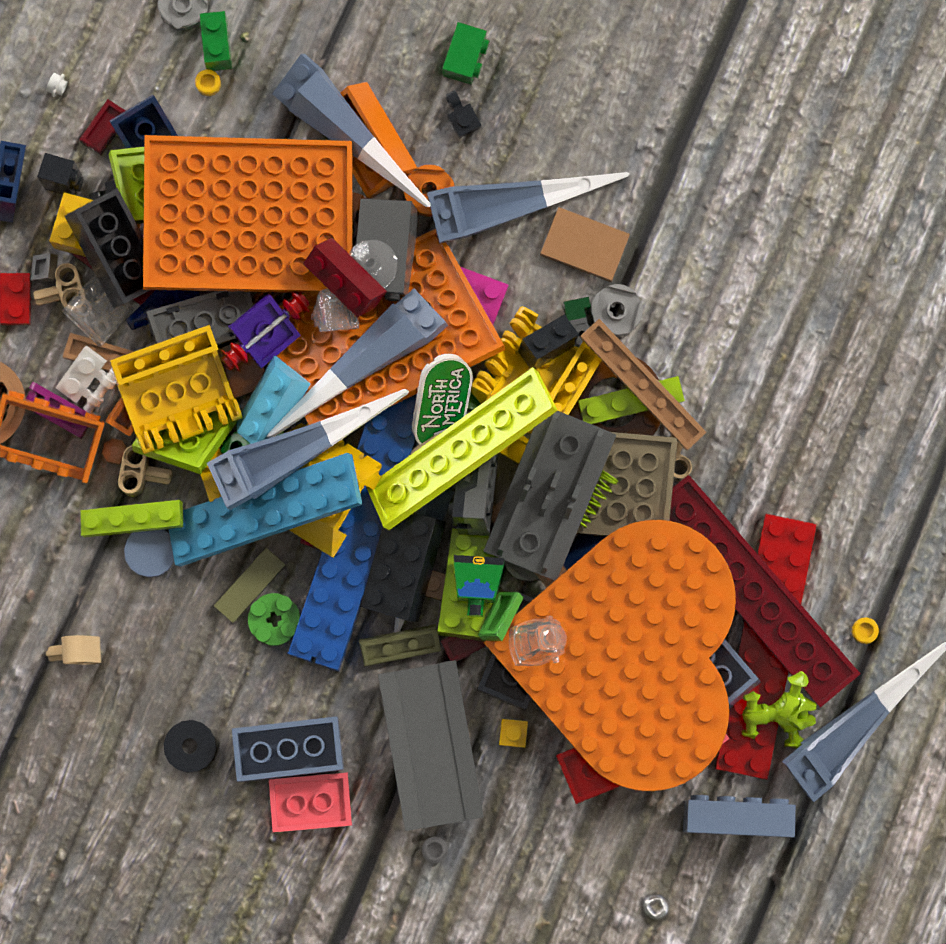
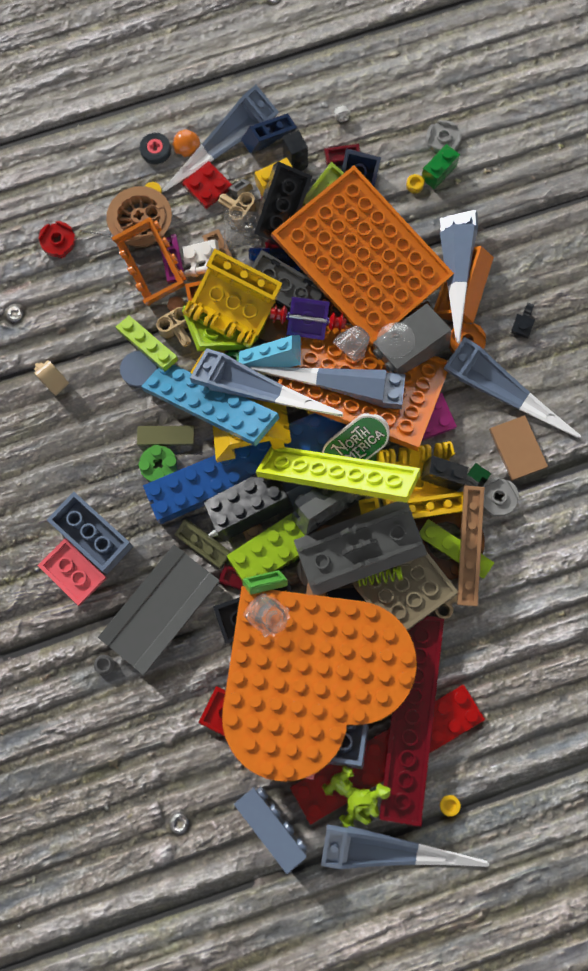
camera: 55 degrees right, 5 degrees down
black tile [163,720,217,773] -> none
dark red brick [303,238,387,318] -> none
green brick [442,22,490,85] -> none
torso [454,555,504,617] -> none
yellow plate [499,719,528,748] -> none

